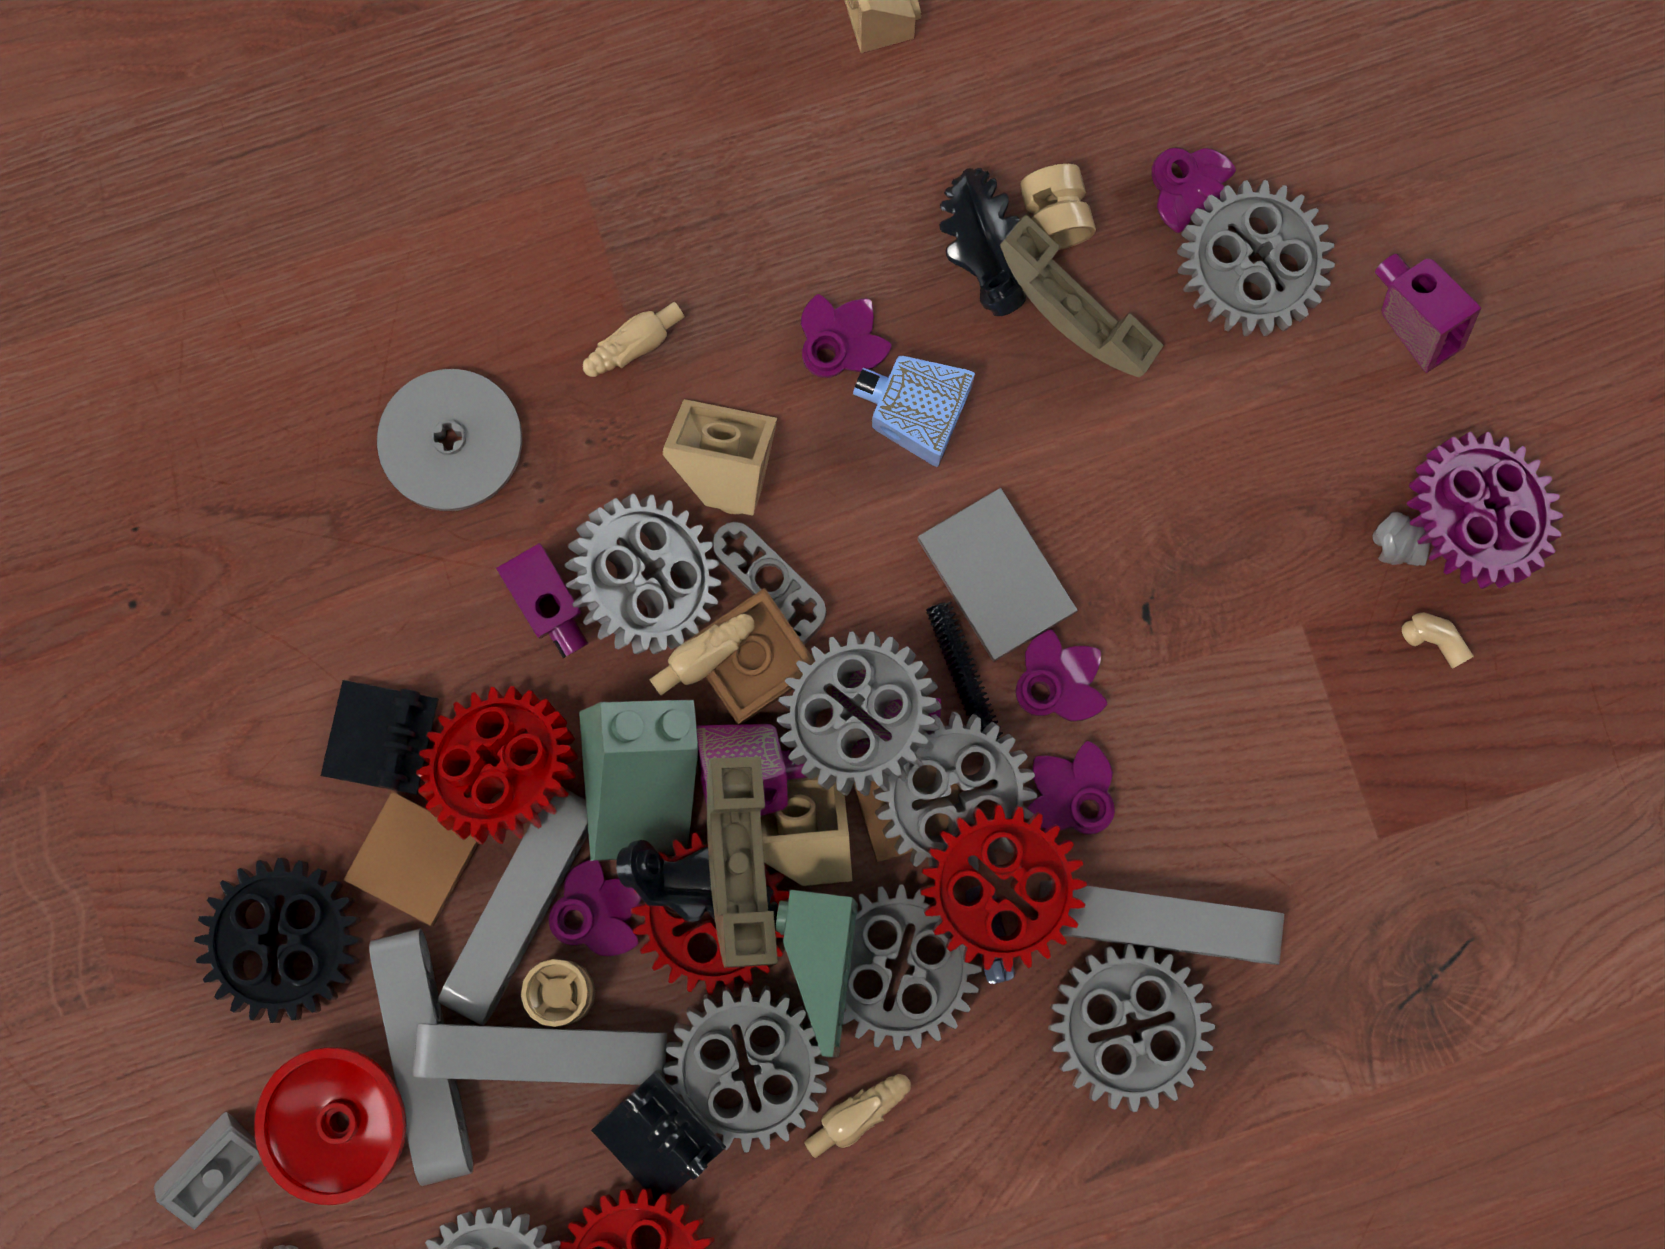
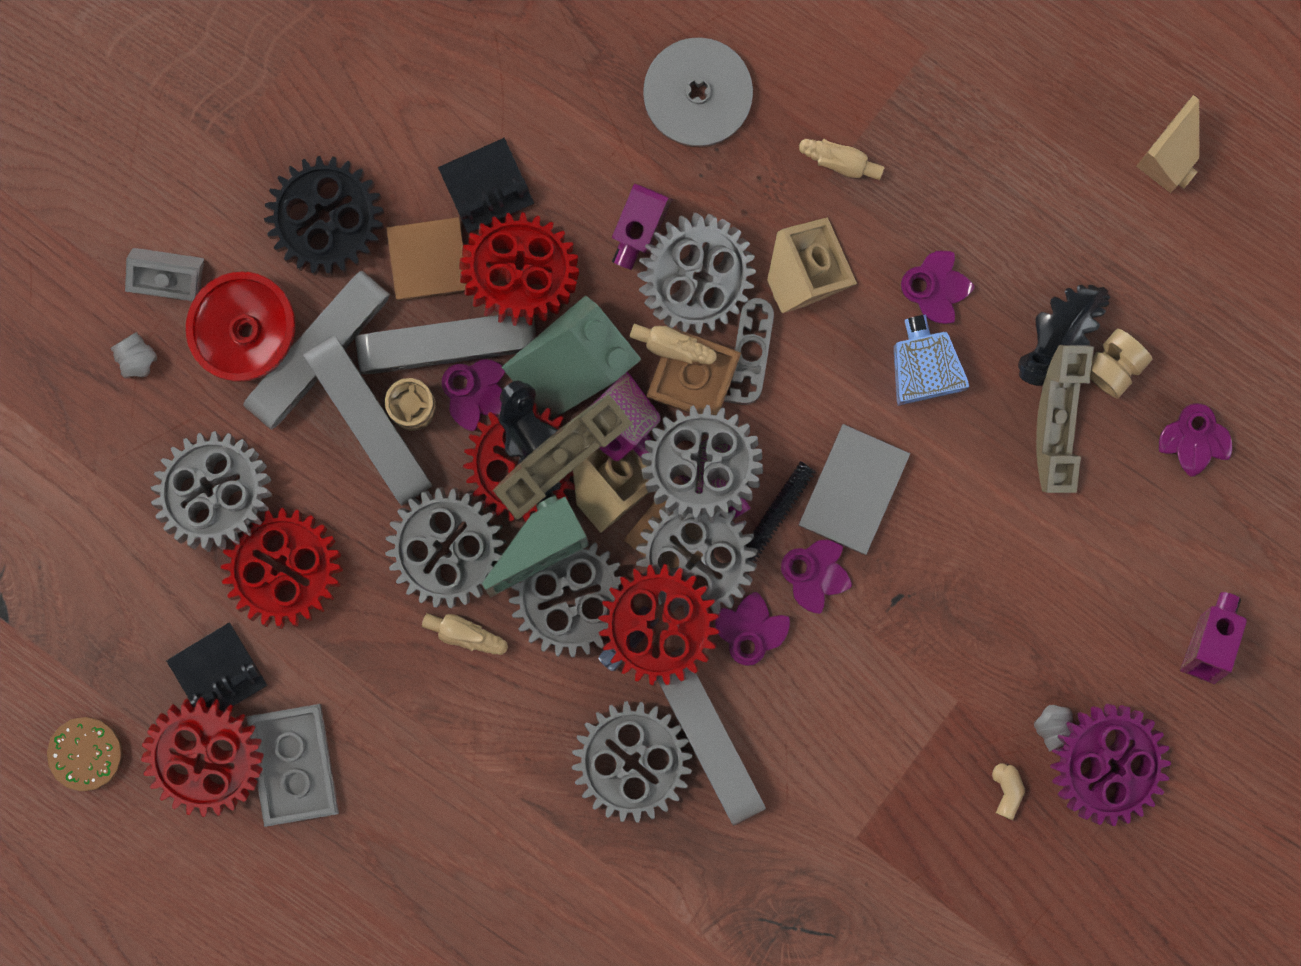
camera: 55 degrees right, 5 degrees up
black hinge [591,1071,726,1202] -> none
light grey gear [1177,180,1335,336] -> none

